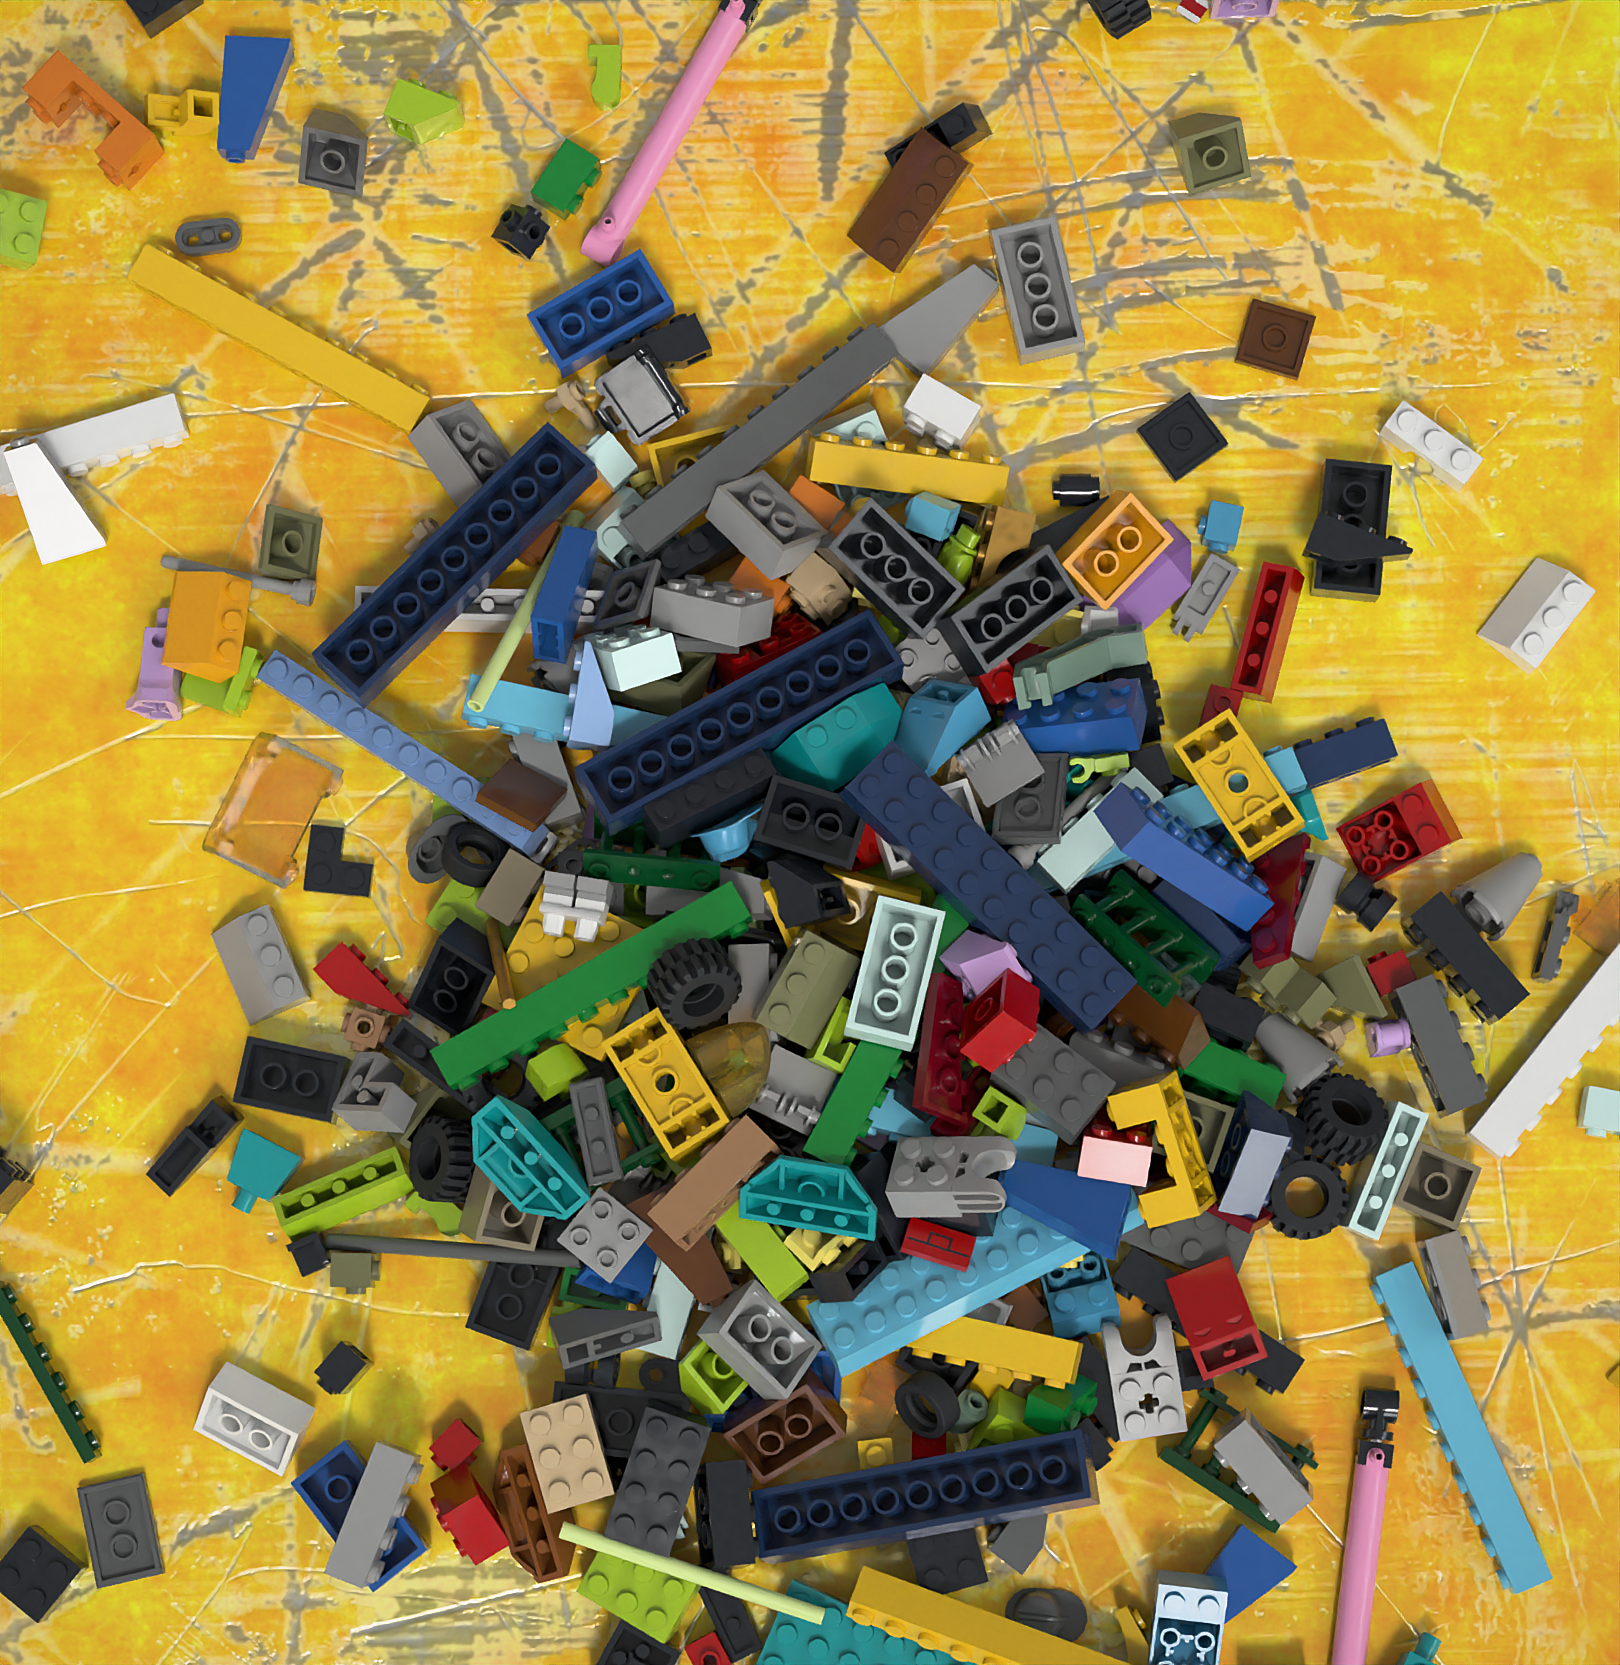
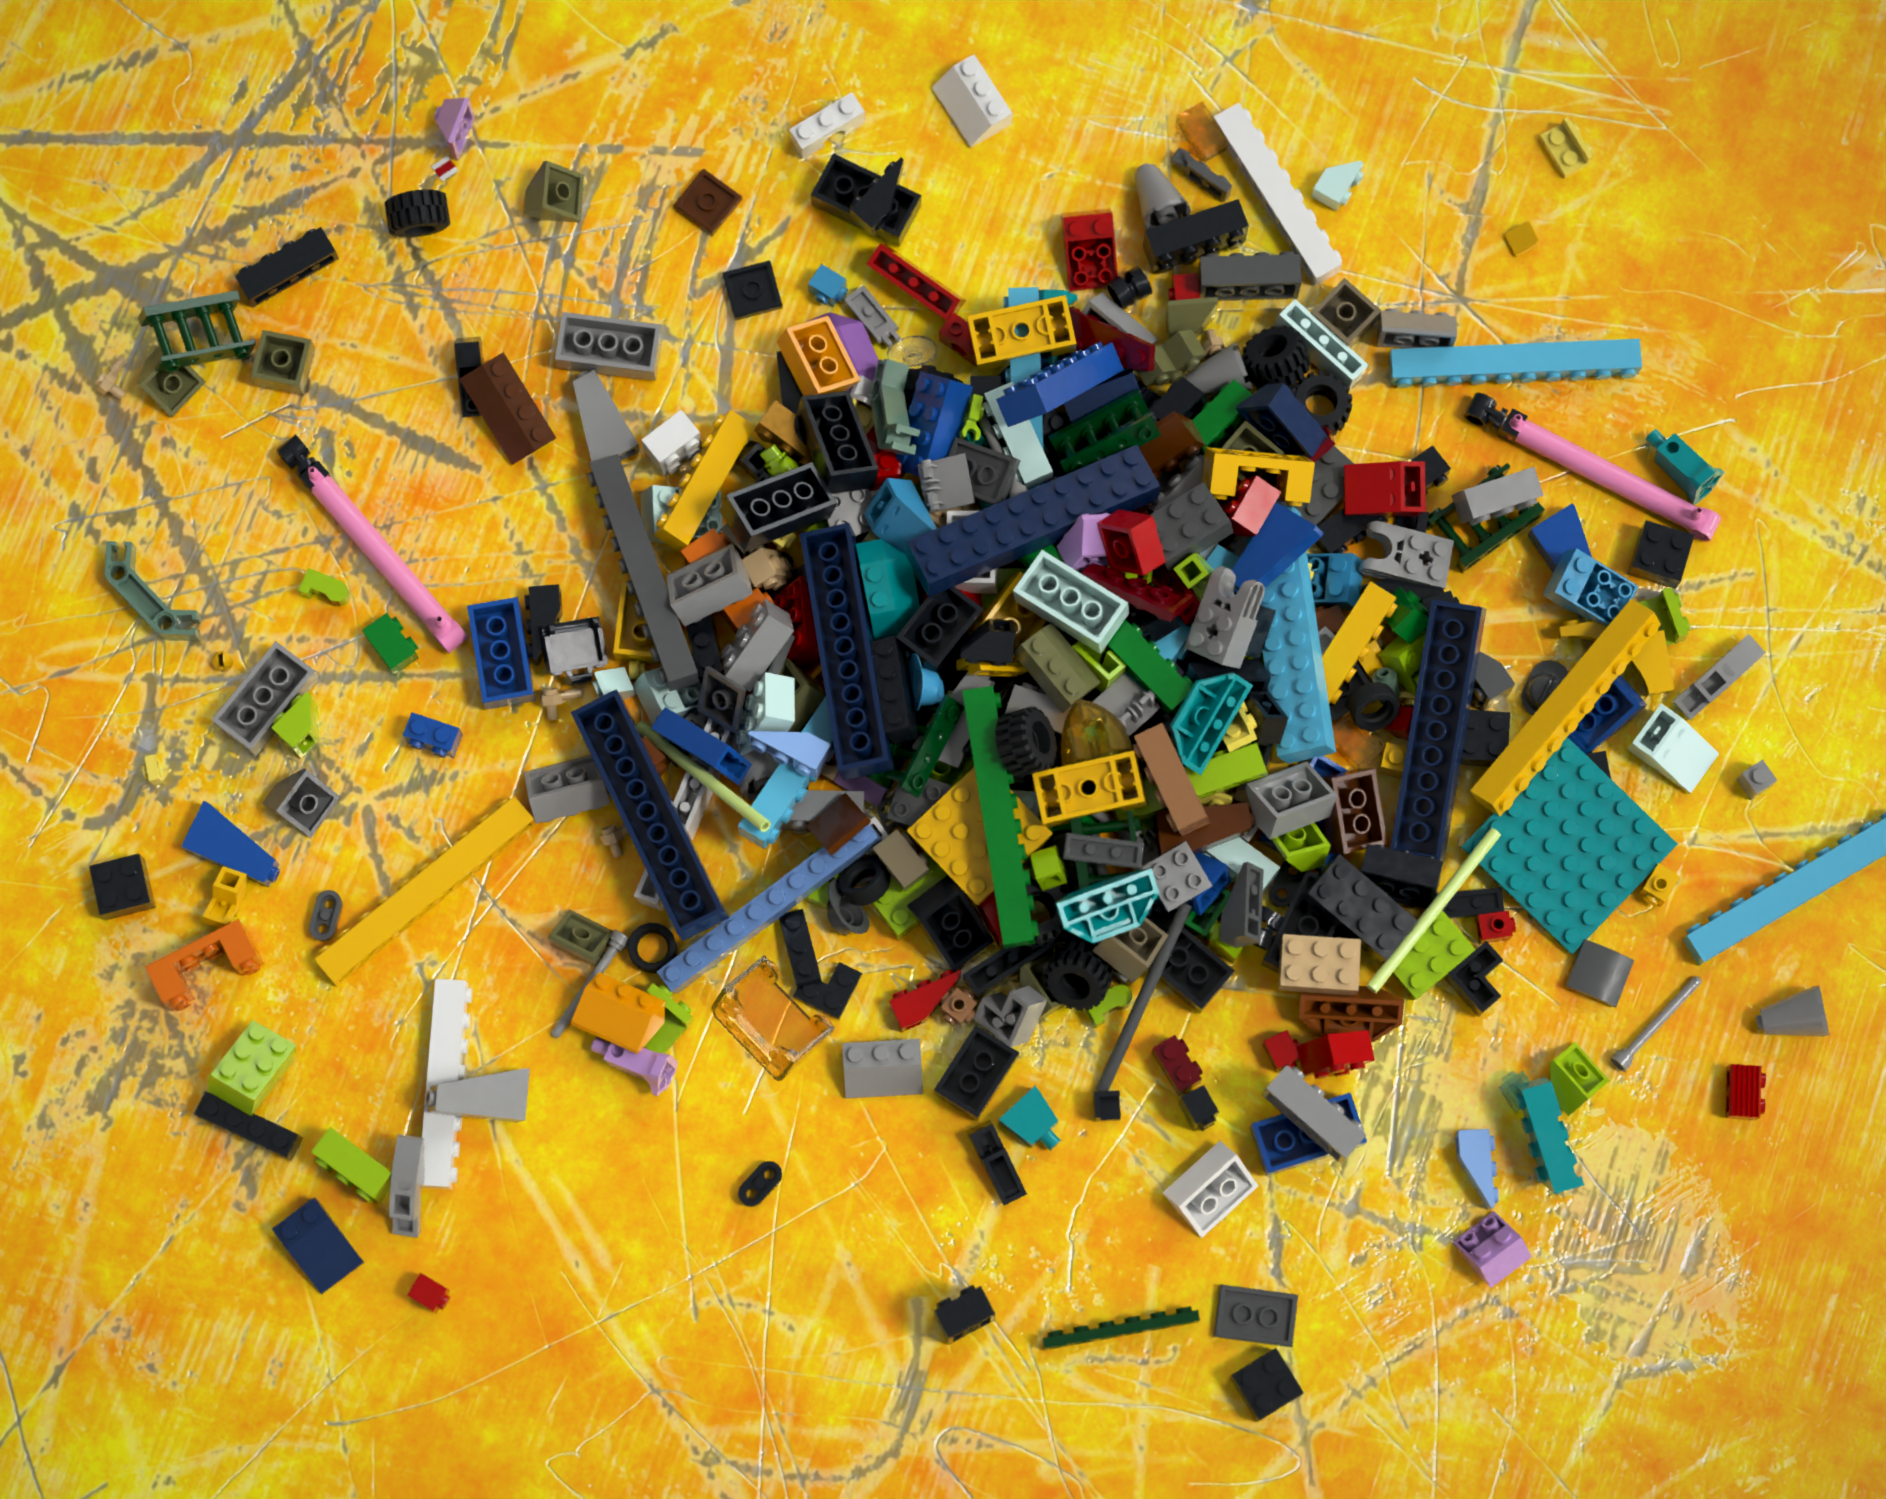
camera: 75 degrees left, 5 degrees down
lime brick [272,1146,415,1242] -> none
olive brick [330,1253,381,1294] -> none
pearl gold bar [484,918,516,1009] -> none
black brick [491,204,550,260] -> none
white hips [539,870,614,943] -> none
red tile [900,1217,977,1273] -> none
medium azure brick [905,491,961,542] -> none
black brick [1052,473,1100,507] -> none
dark blue brick [1292,716,1398,790] -> none
lavender piece [1364,1018,1411,1058] -> none
none -> light grey brick [212,641,319,756]
none -> blue brick [403,712,463,758]
none -> black tyre [628,923,677,973]
none -> black plate [738,1161,782,1207]
none -> black plate [779,909,822,988]
none -> clear dish [887,336,937,369]
none -> dark red brick [1151,1035,1203,1096]

